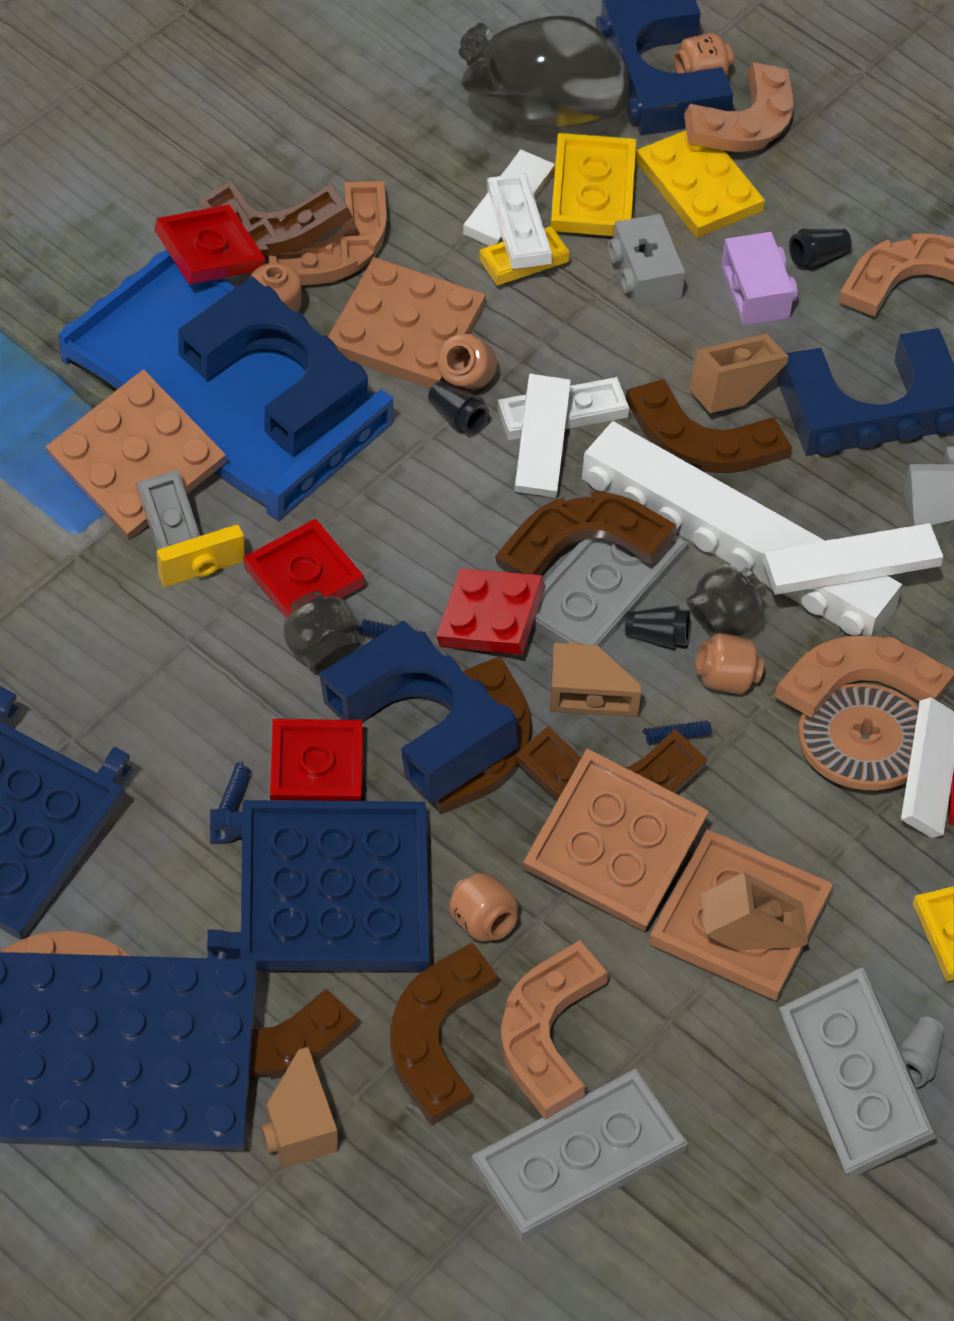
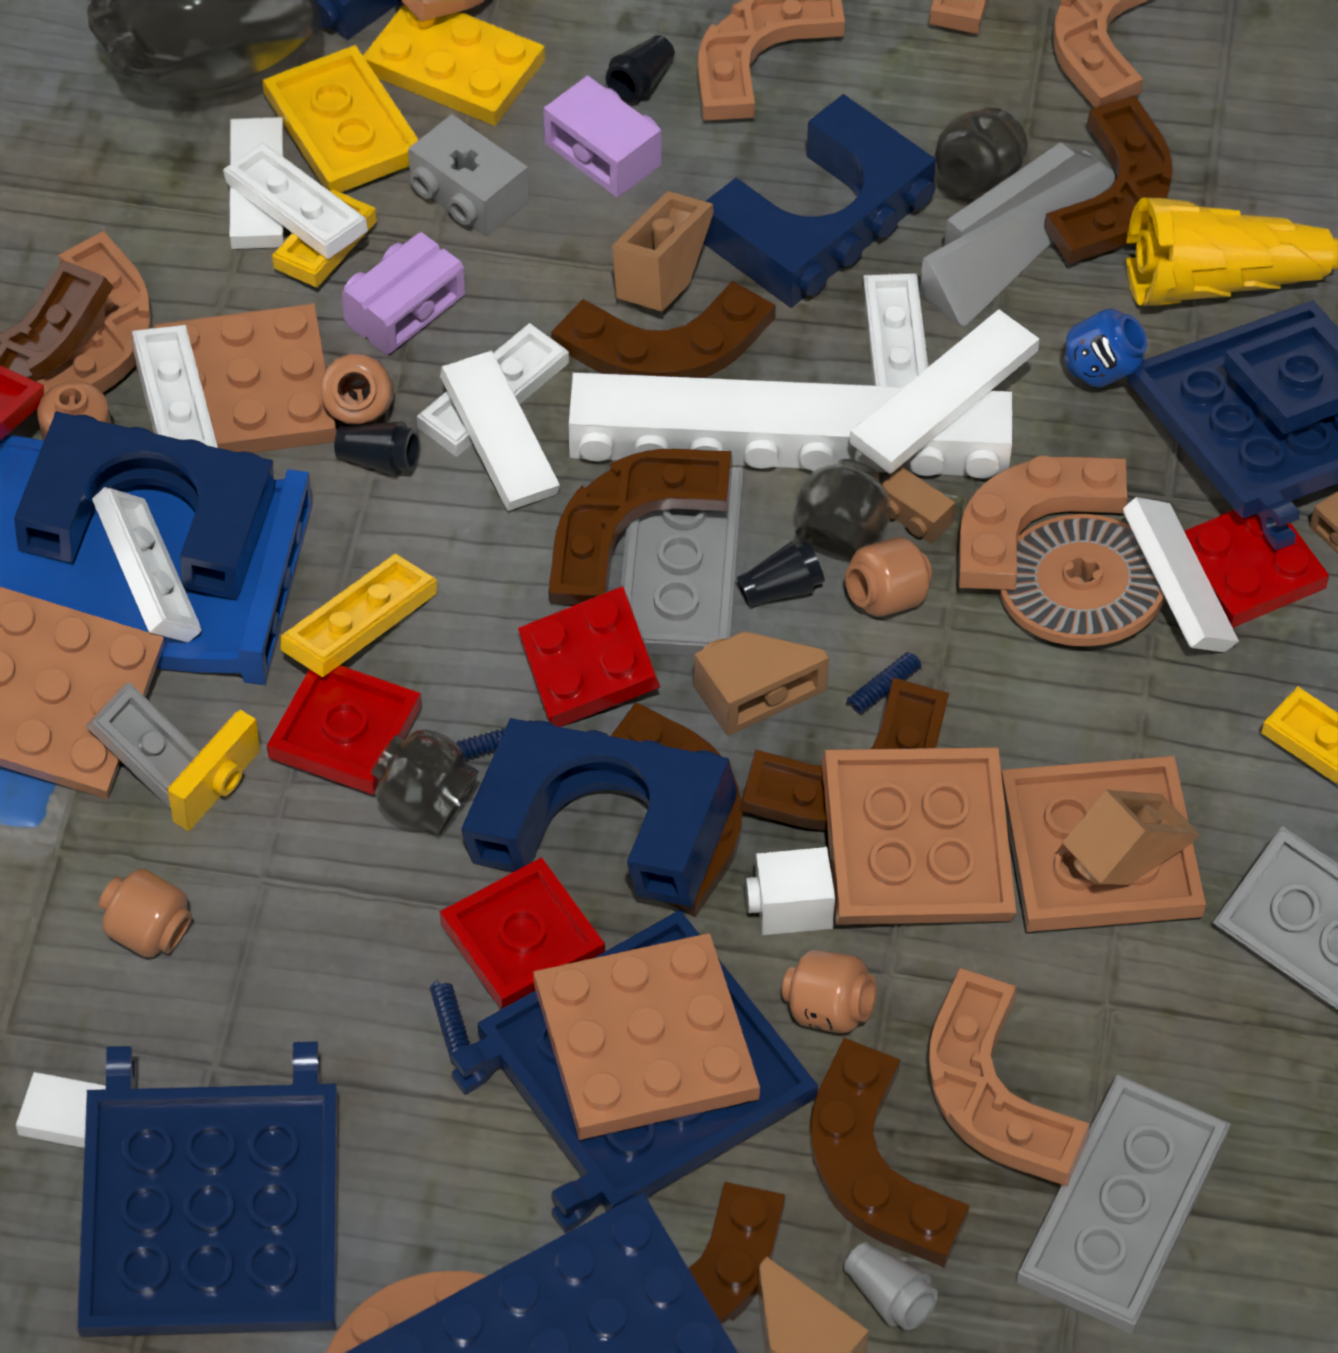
camera: 30 degrees left, 0 degrees up
none -> white tile [92,487,202,643]
none -> nougat head [98,868,192,958]
none -> white tile [131,325,218,448]
none -> yellow tile [280,553,438,677]
none -> lavender brick [342,232,465,355]
none -> nougat plate [534,933,760,1140]
none -> white brick [745,847,835,935]
none -> light grey cone [844,1242,938,1330]
none -> white tile [863,273,928,387]
none -> medium nougat piece [877,466,955,544]

